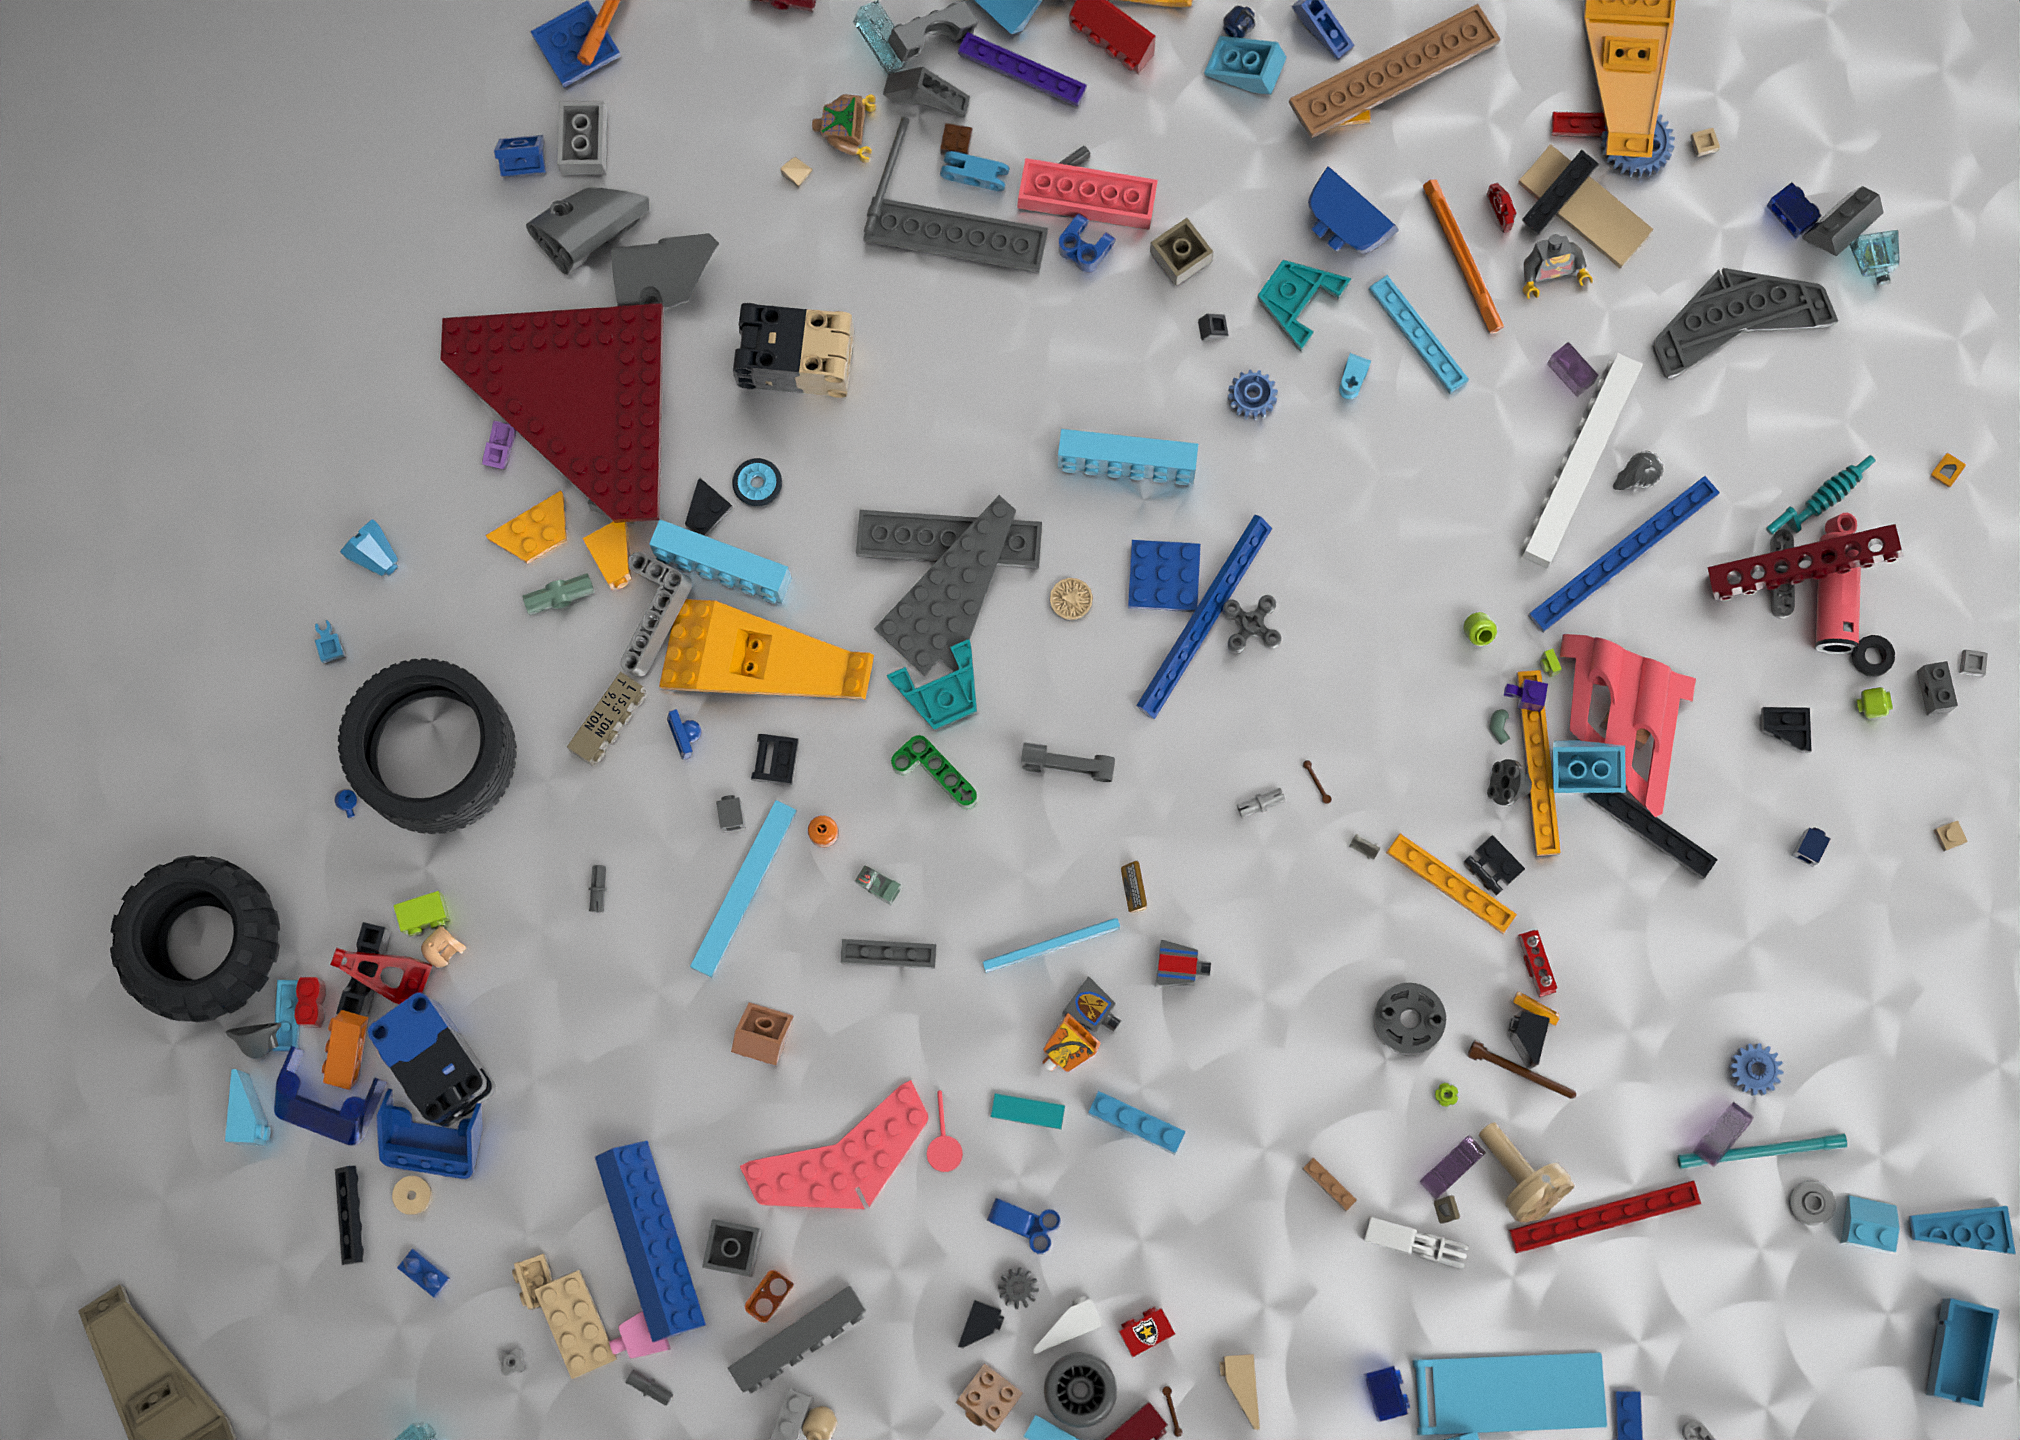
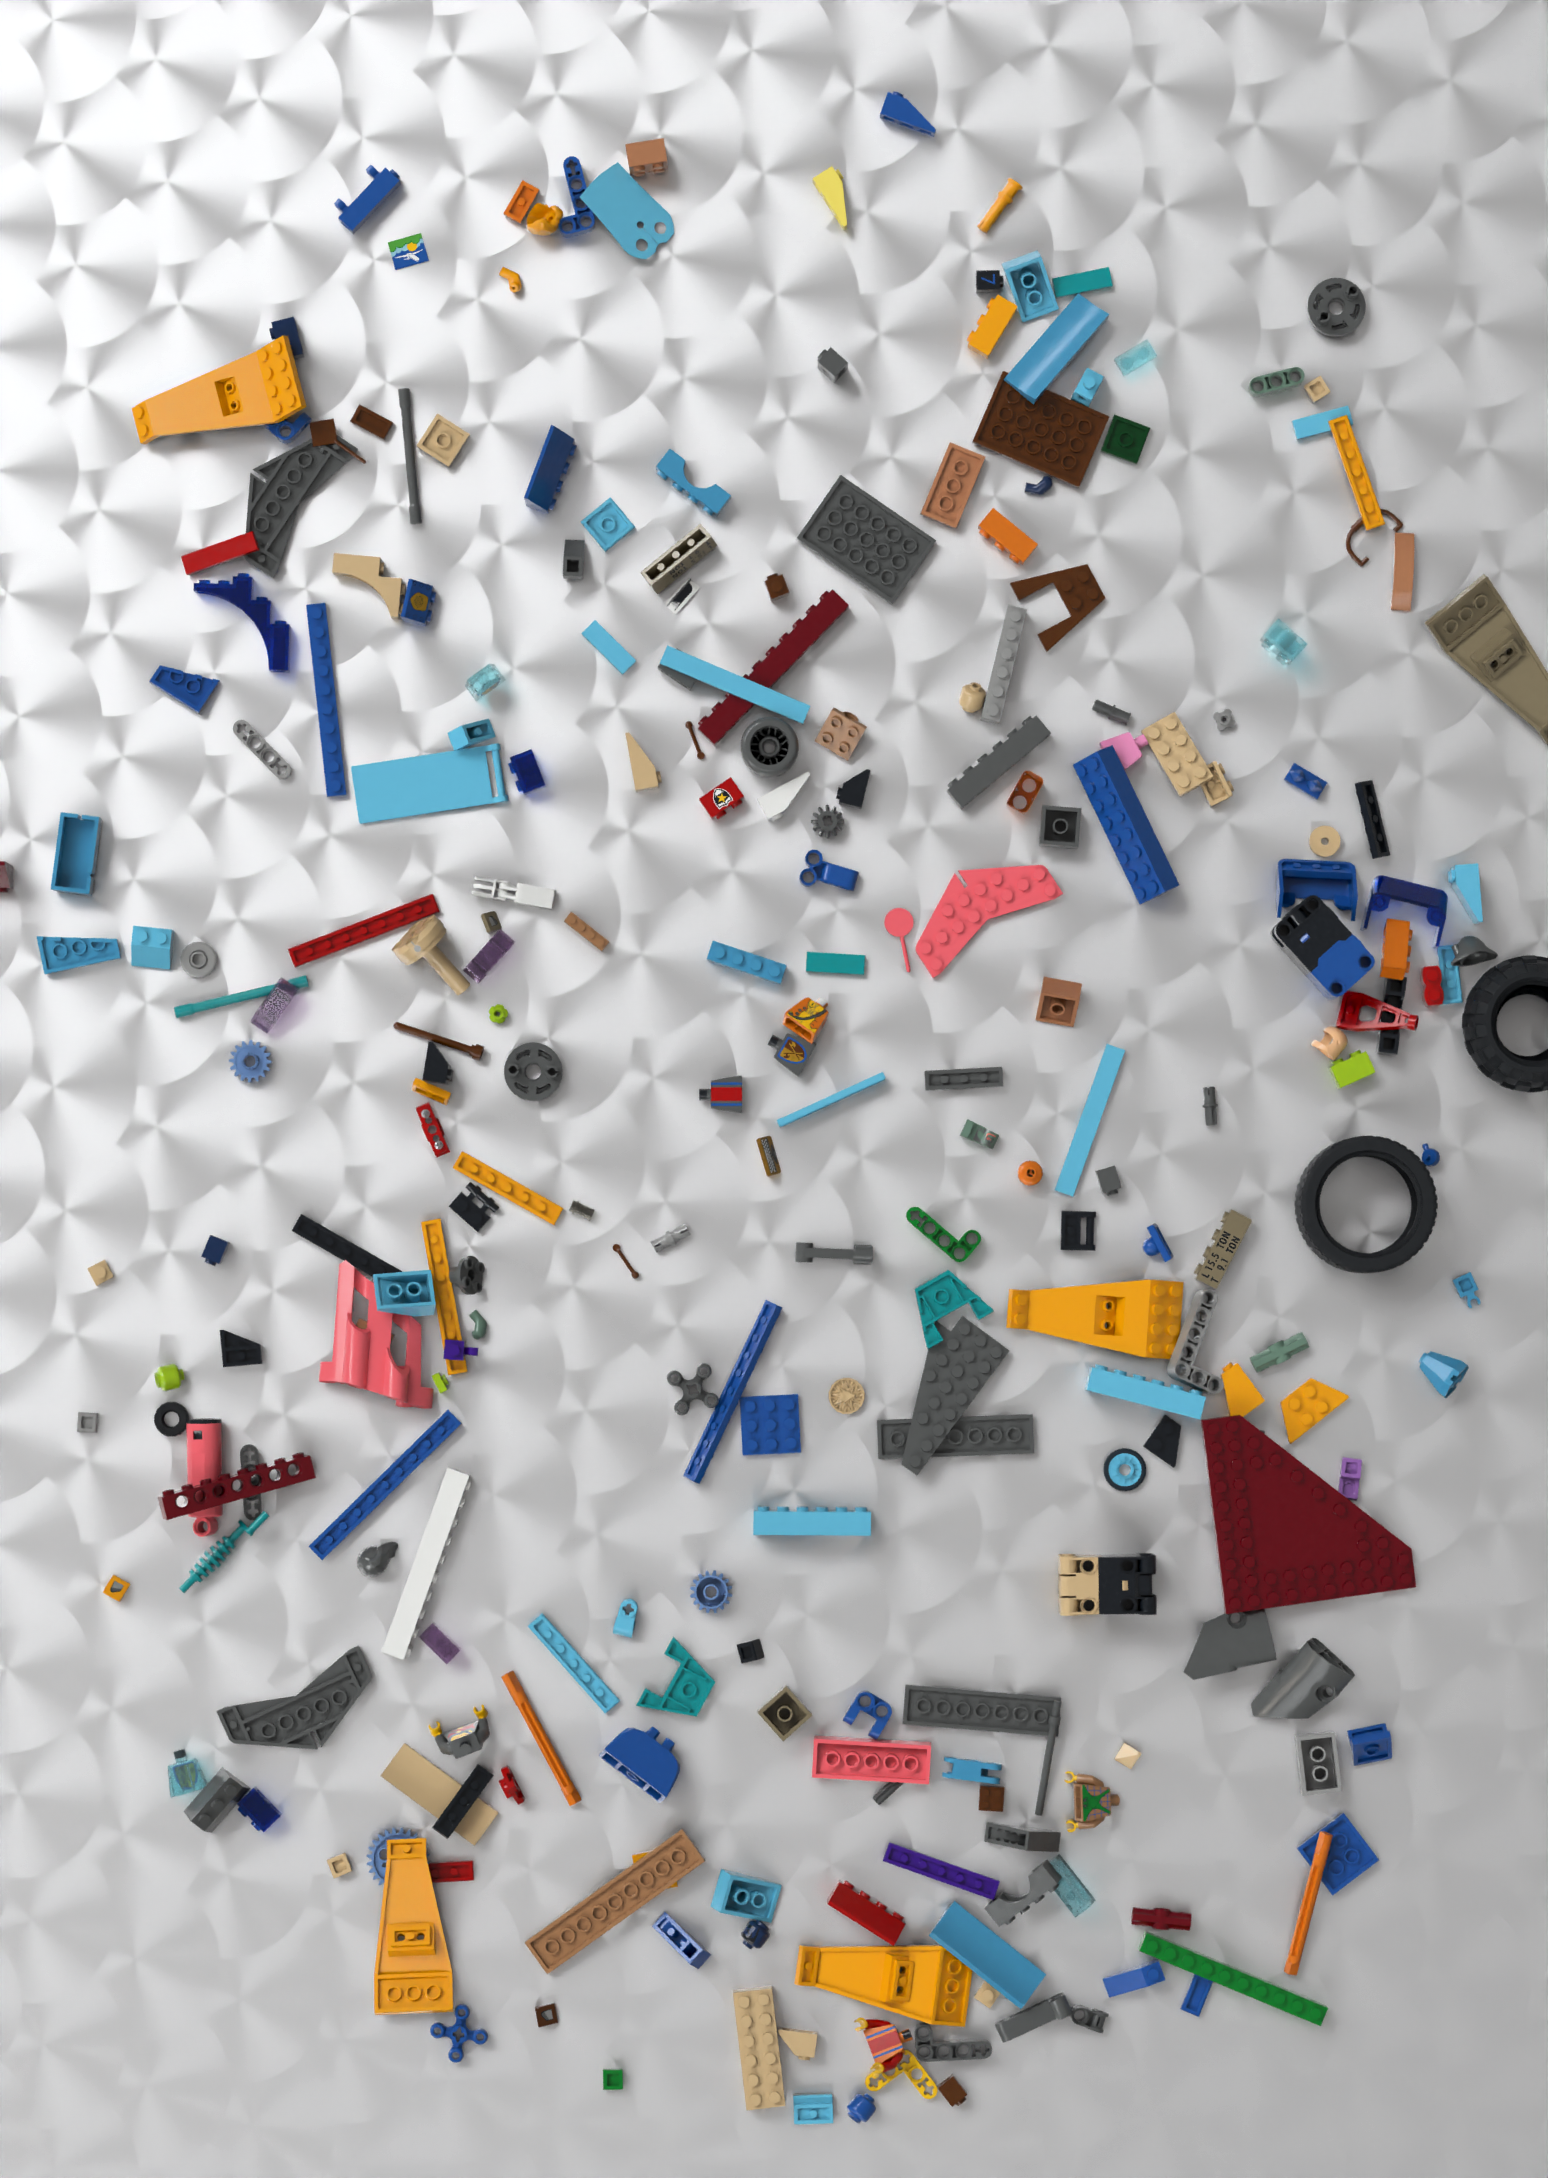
camera: 170 degrees right, 10 degrees up
lime head [1463,612,1497,646] -> none
dark grey brick [1917,661,1958,716] -> none

